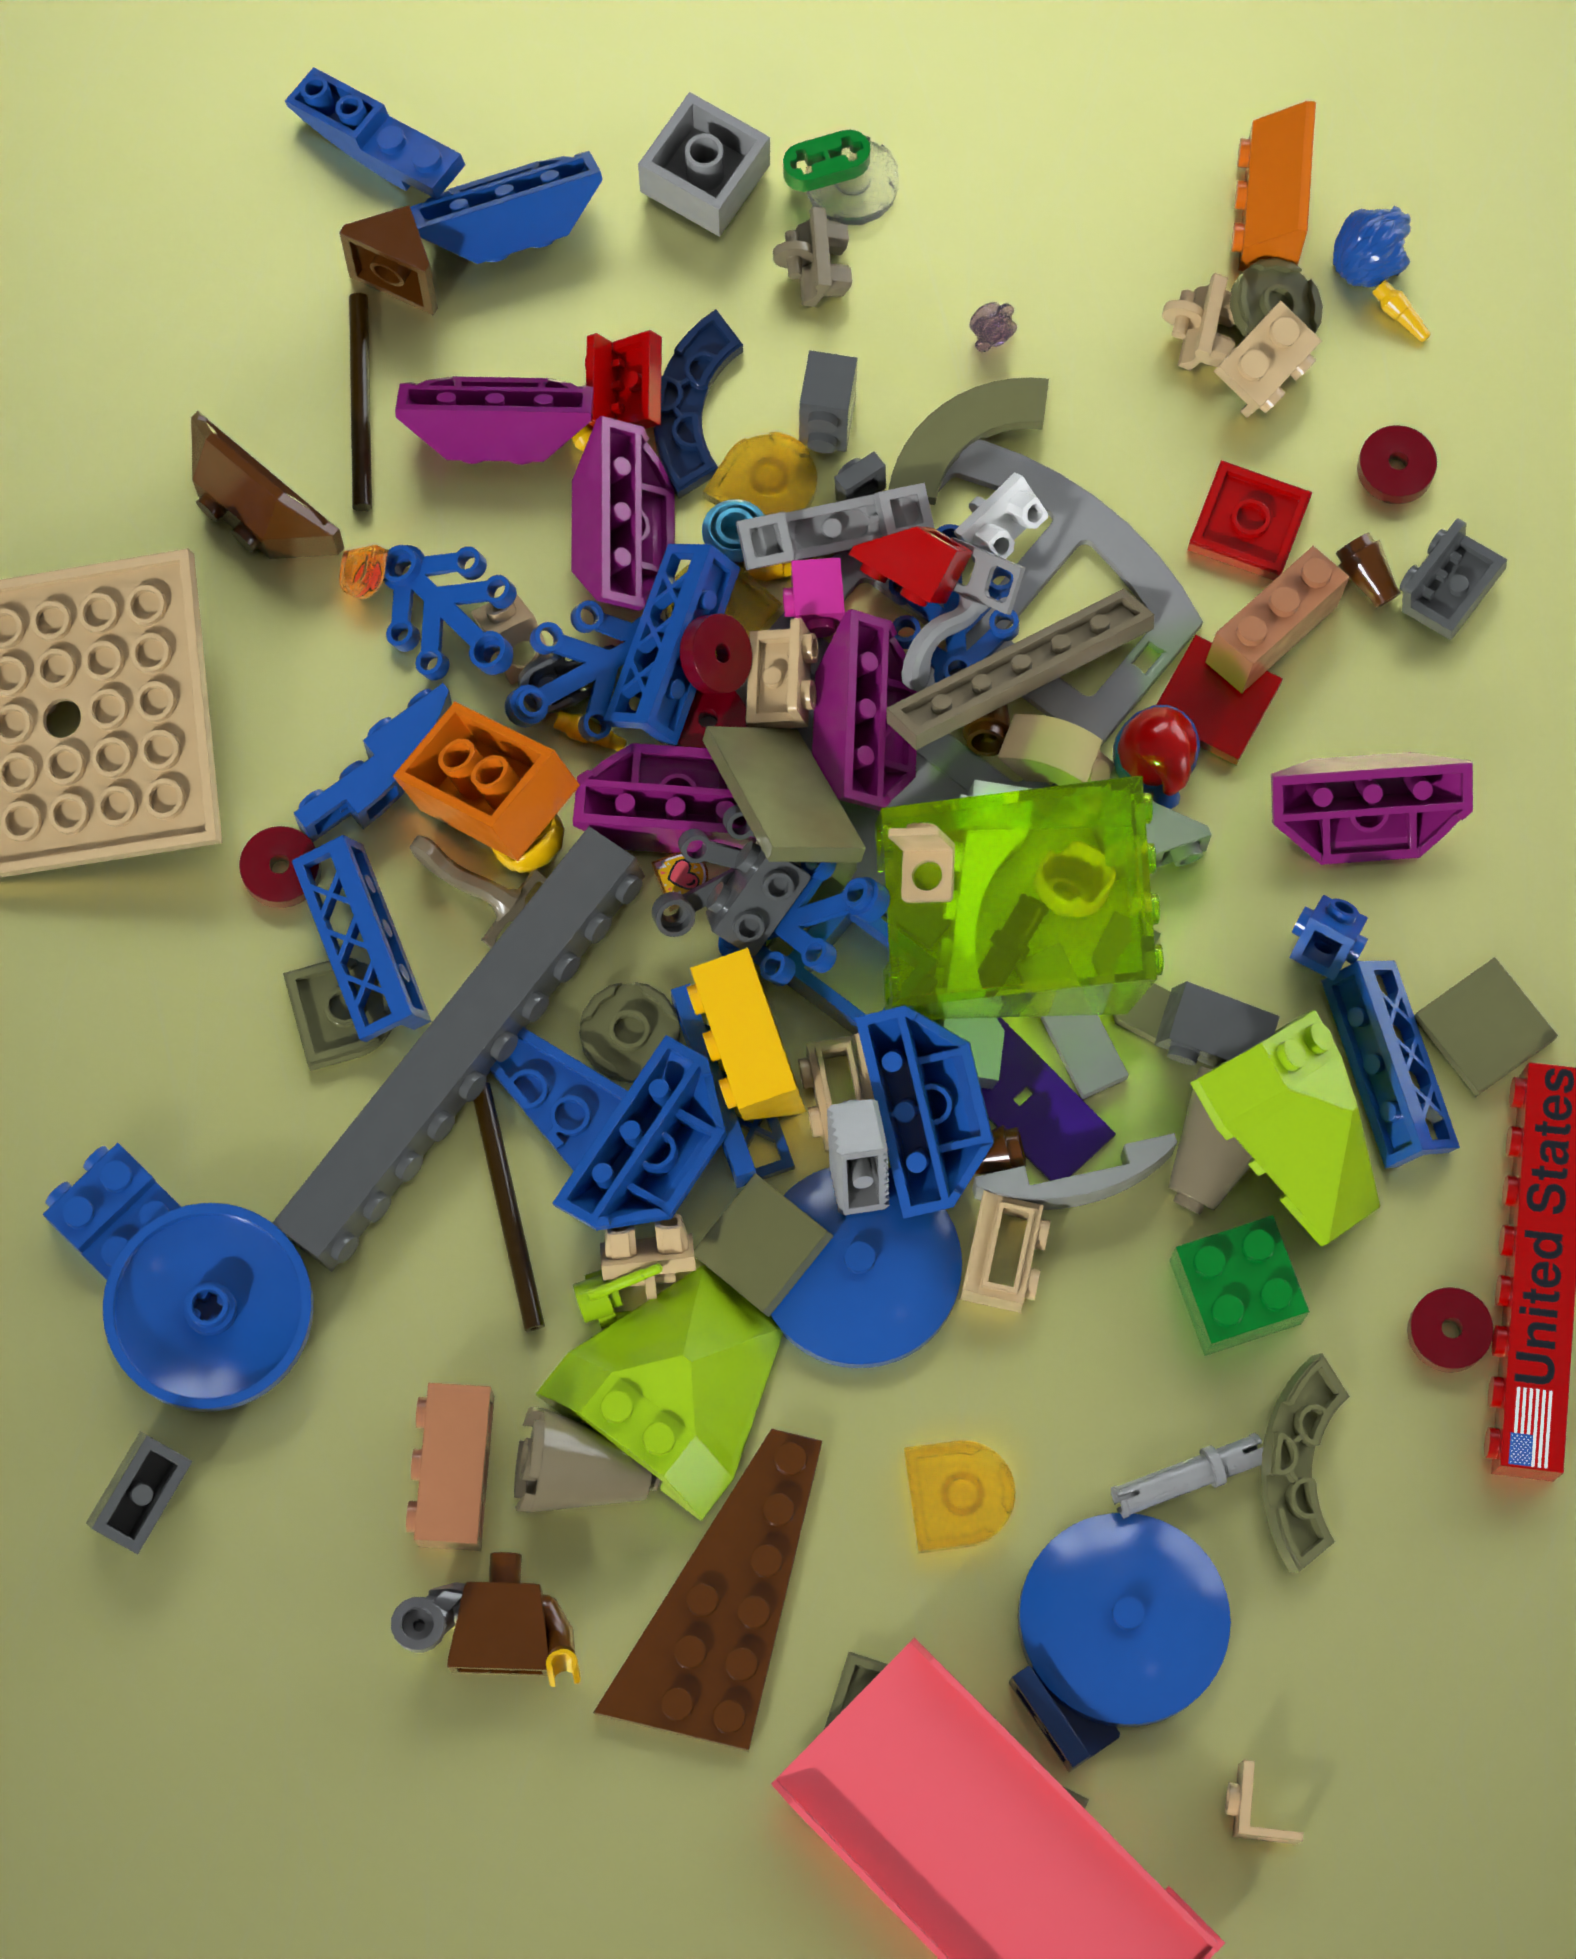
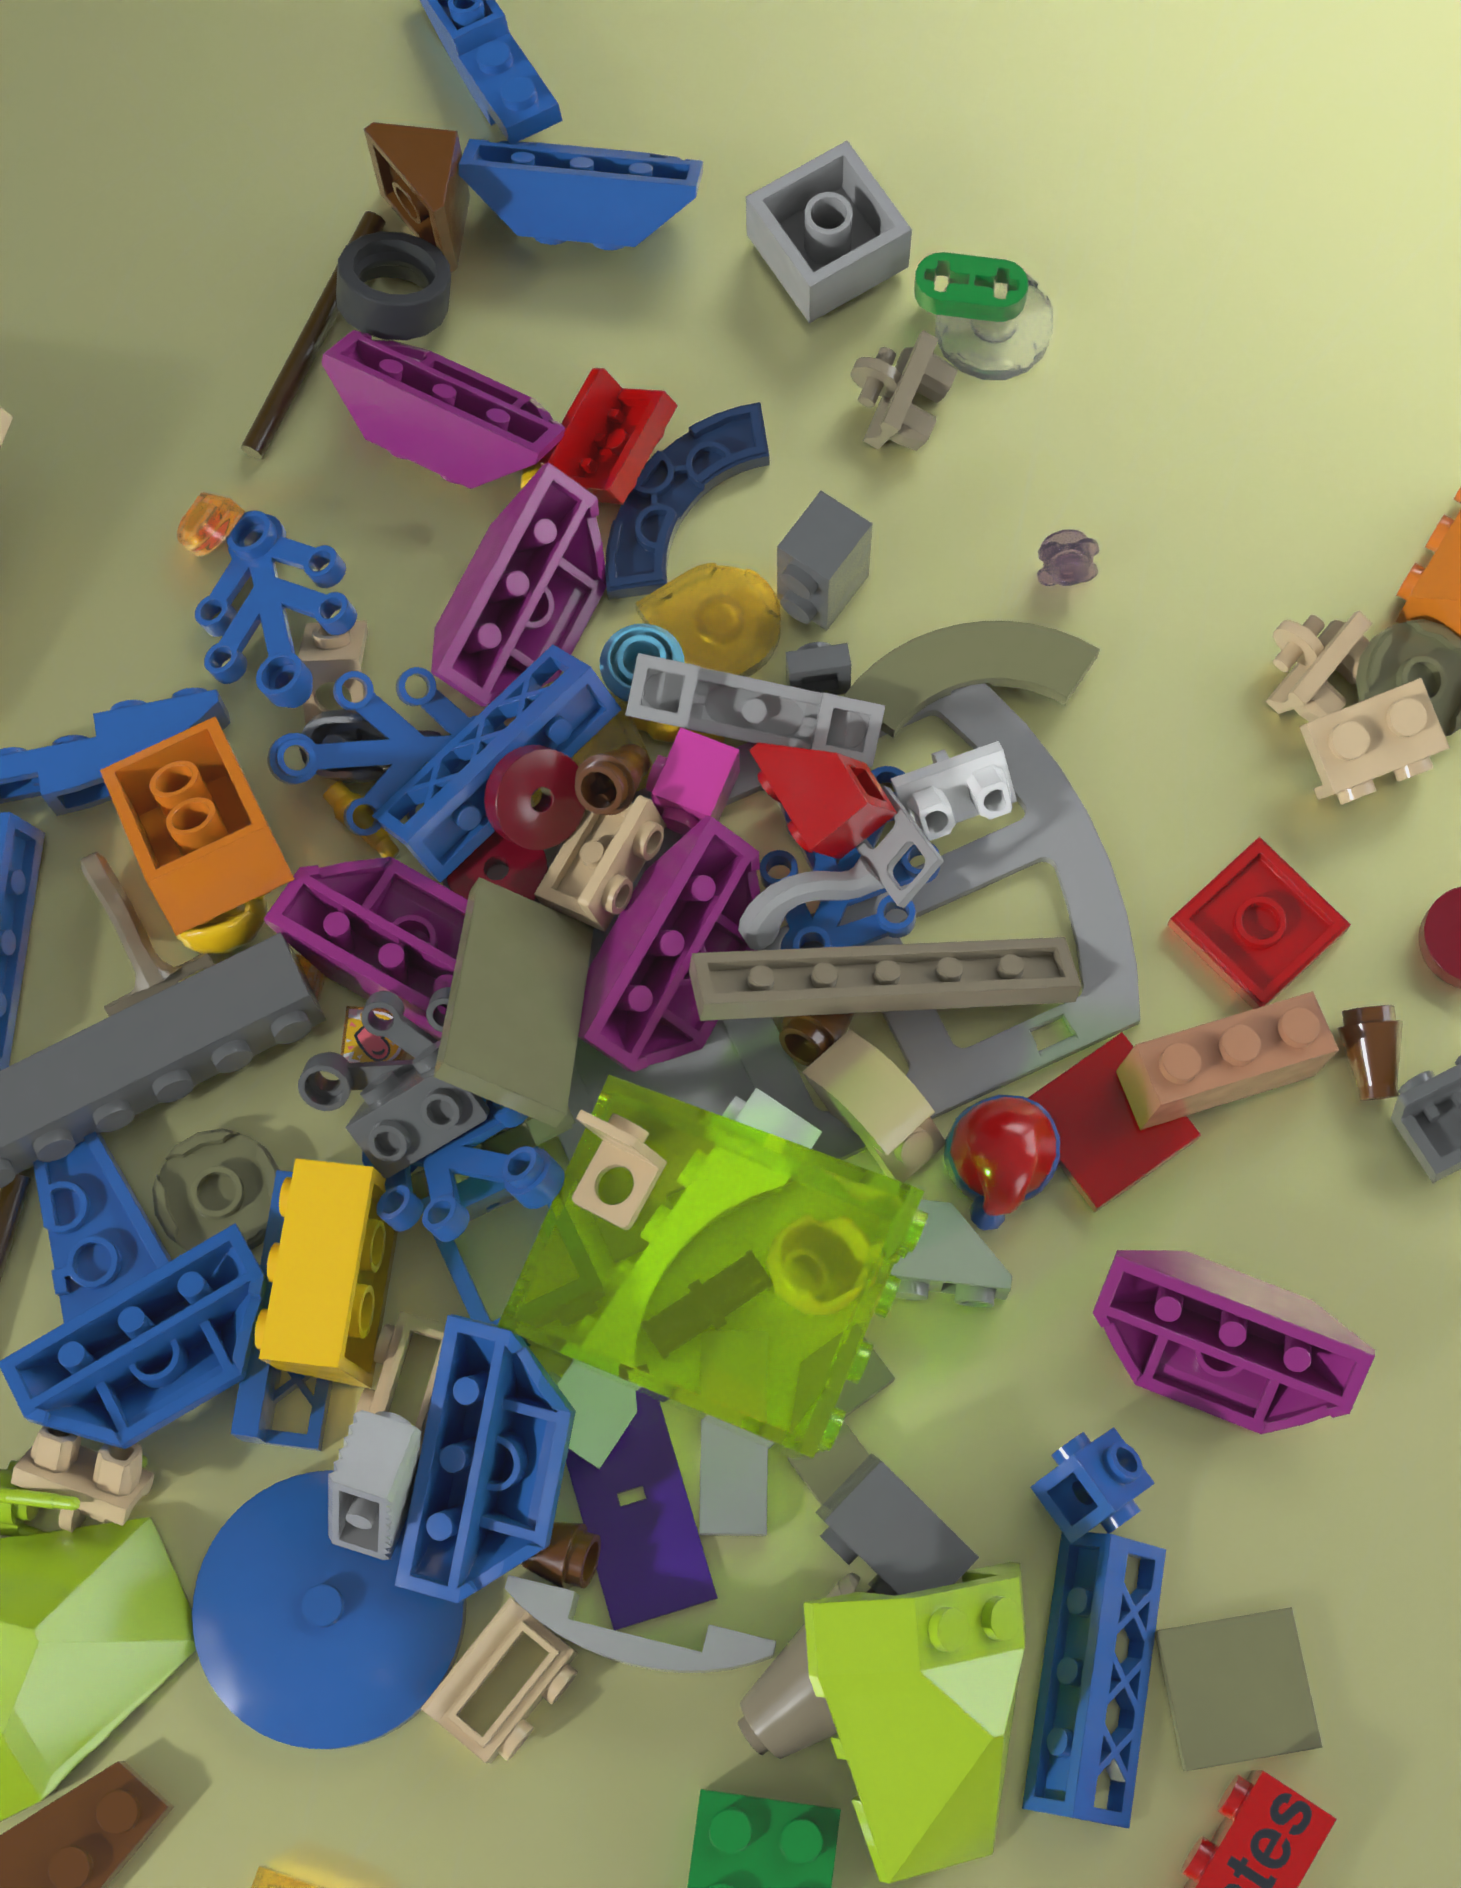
camera: 30 degrees right, 0 degrees up
reddish brown wedge [191,411,345,559] -> none
olive tile [694,1174,833,1317] -> none
none -> black tyre [336,231,451,340]
none -> reddish brown cone [575,744,650,815]

